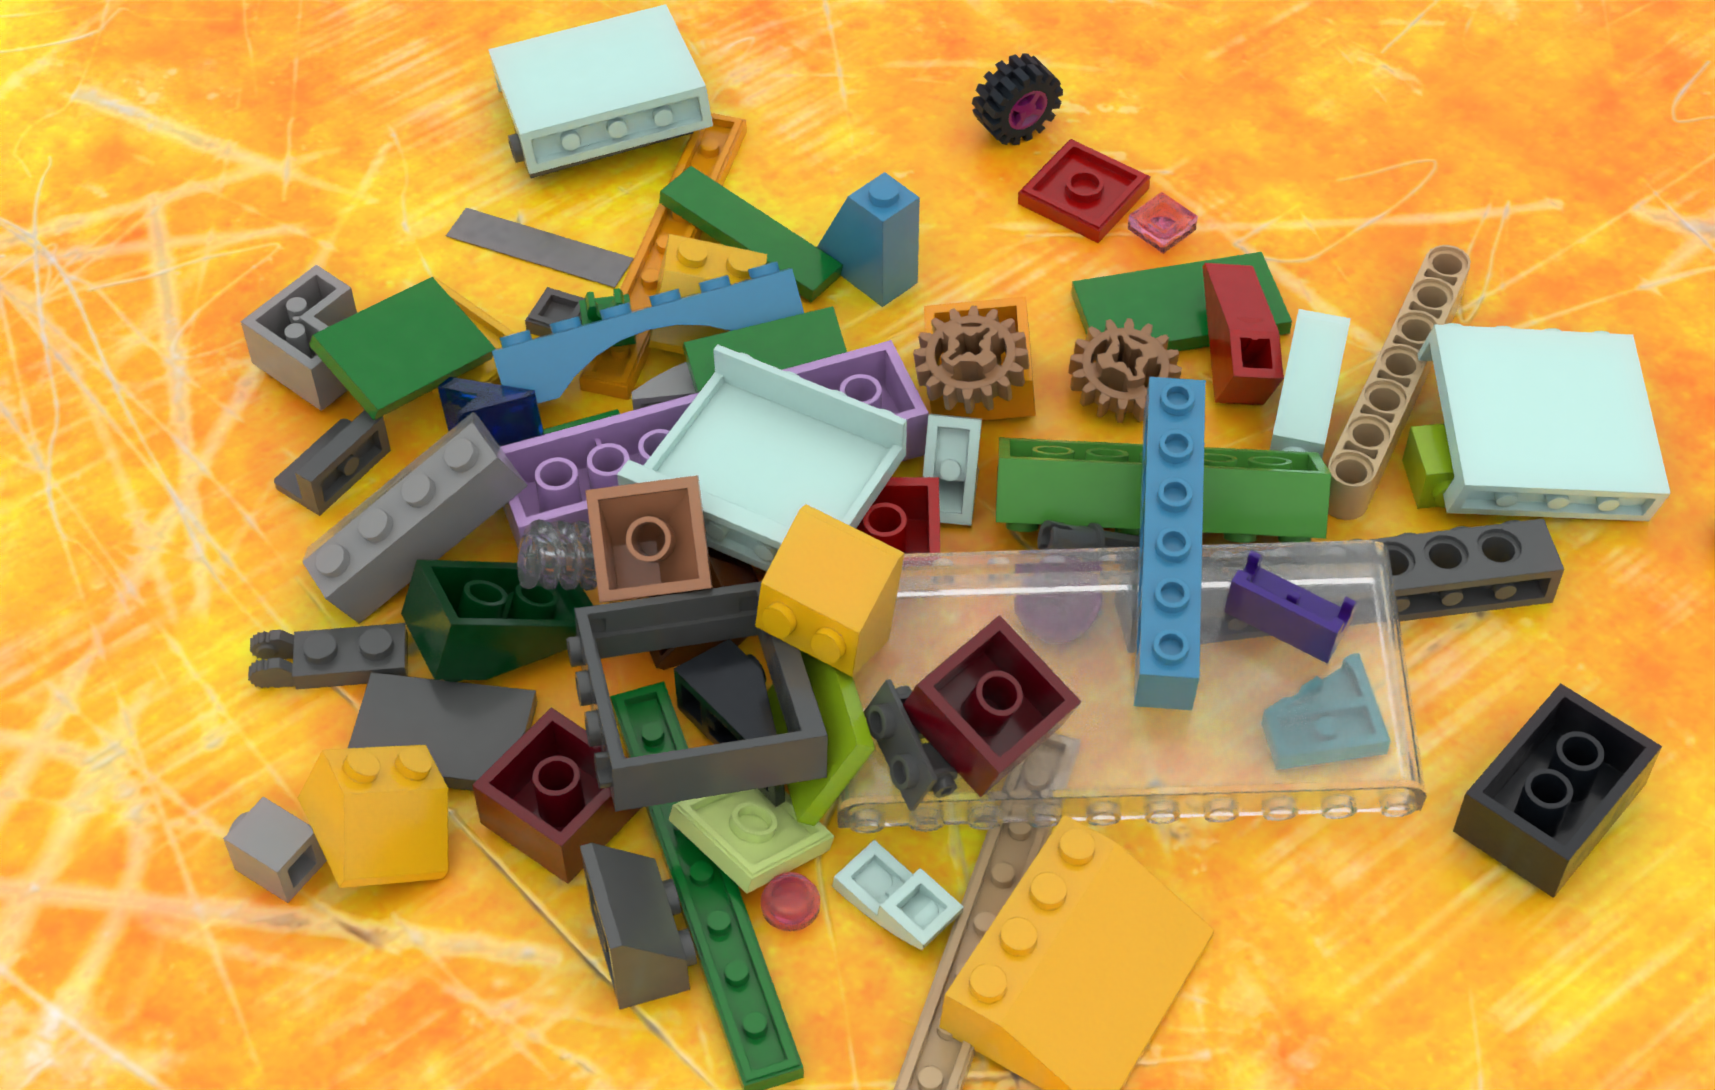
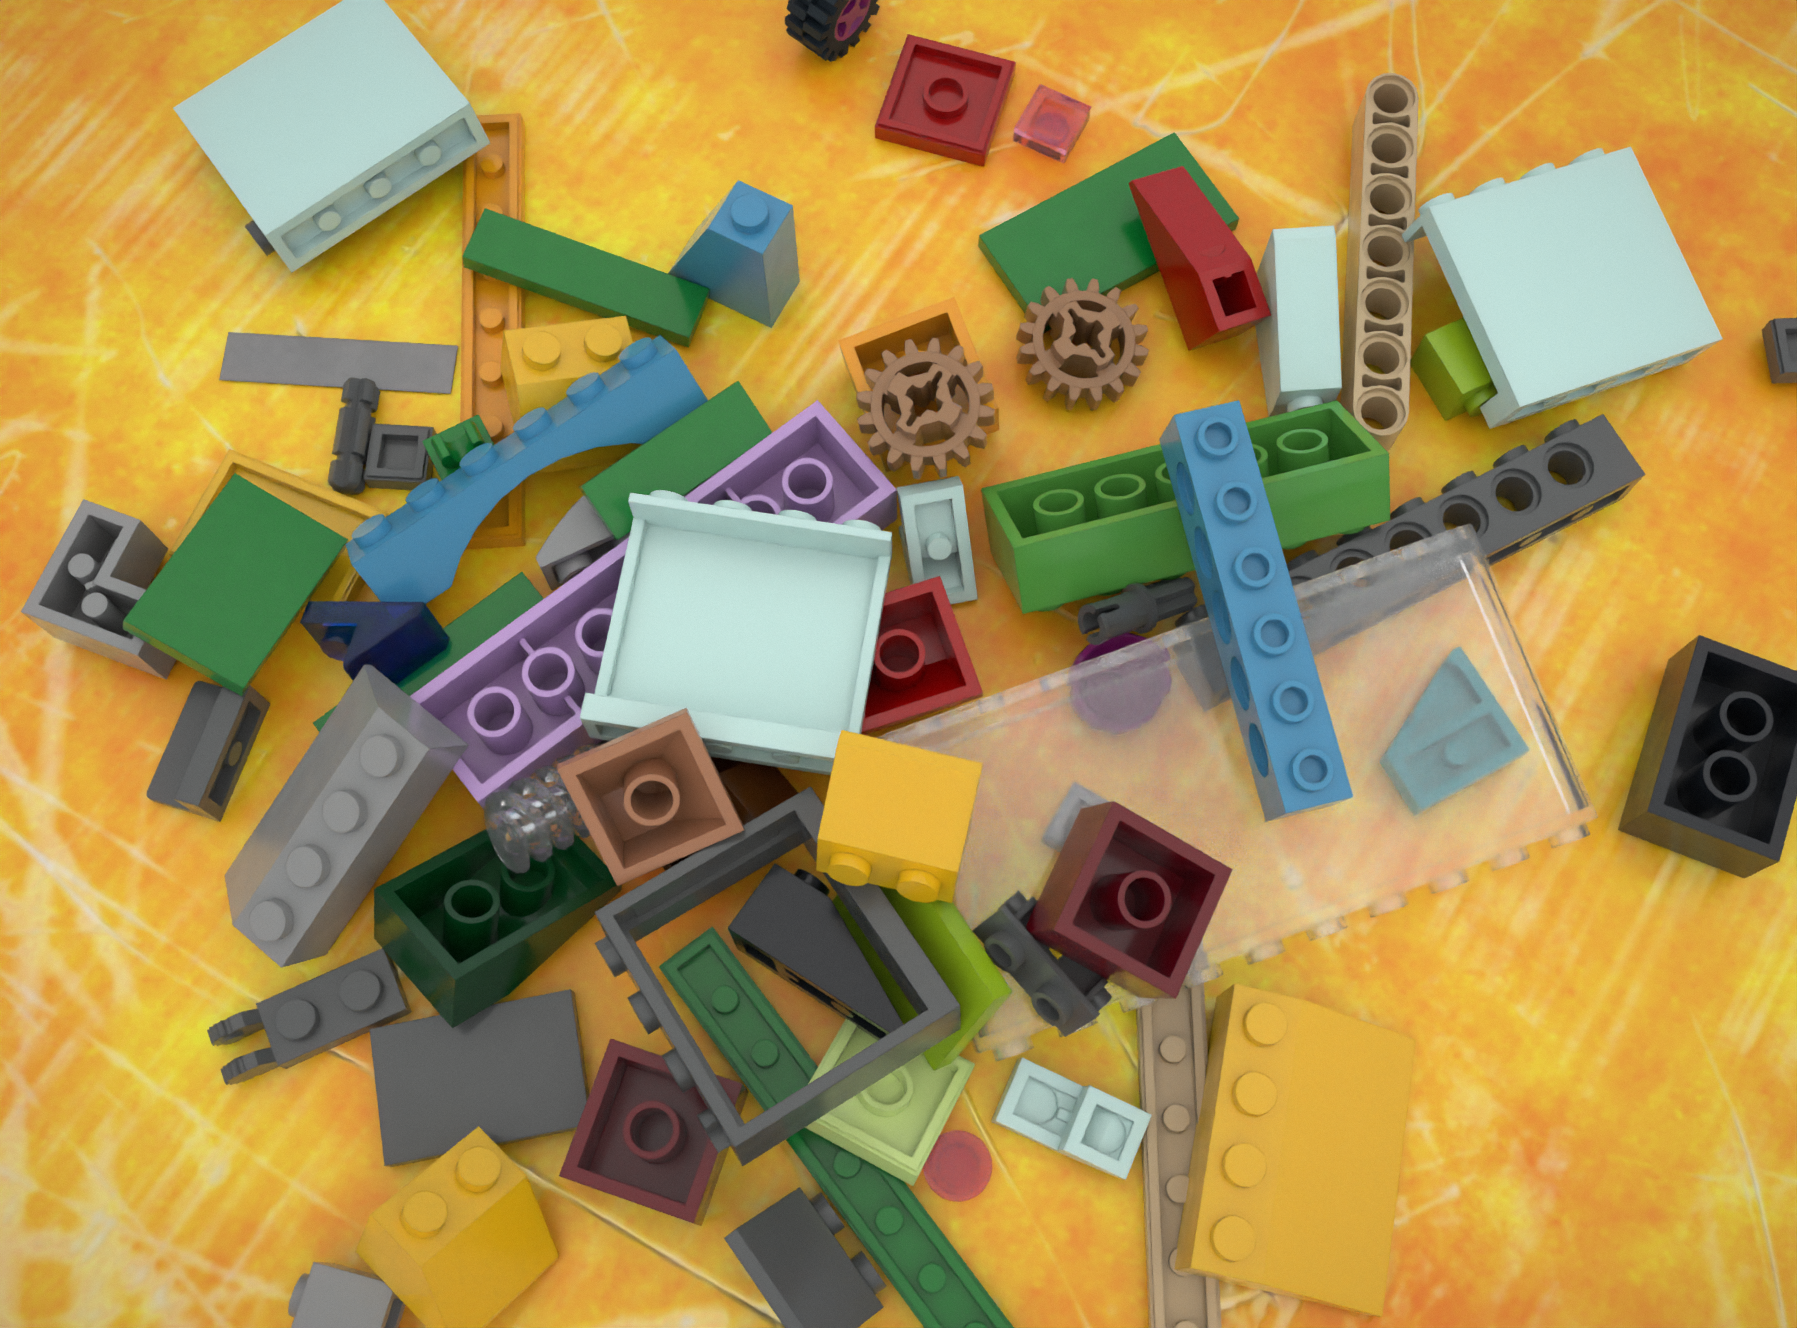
camera: 20 degrees left, 20 degrees up
hinge [1224,550,1357,664] -> none
none -> dark grey axle [327,377,380,495]

